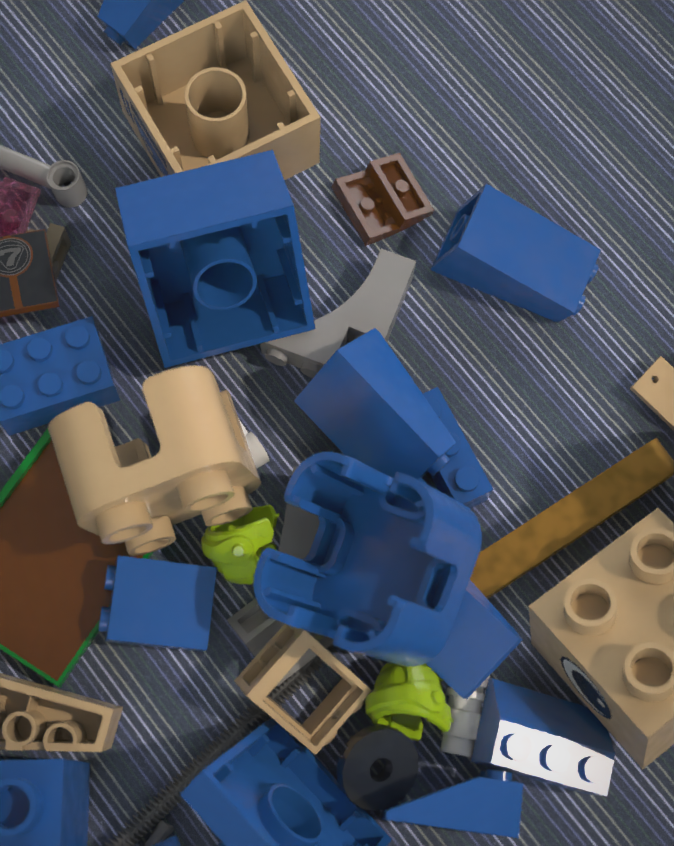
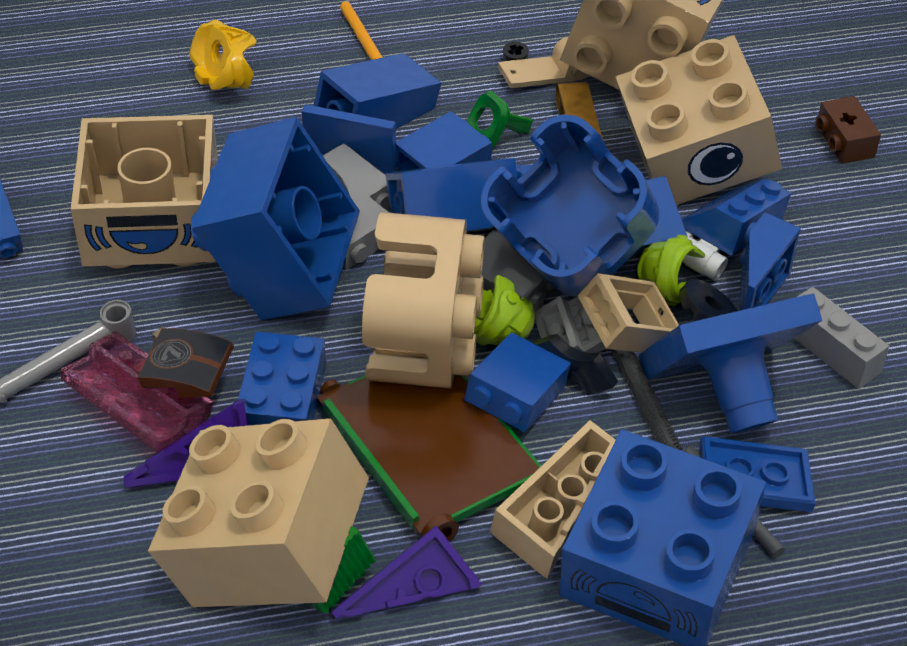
camera: 60 degrees left, 25 degrees down
none -> yellow piece [189,19,257,90]
none -> blue tile [302,104,396,174]
none -> light orange bar [340,1,383,60]
none -> blue brick [396,111,492,171]
none -> green piece [467,90,533,148]
none -> black tile [532,334,618,395]

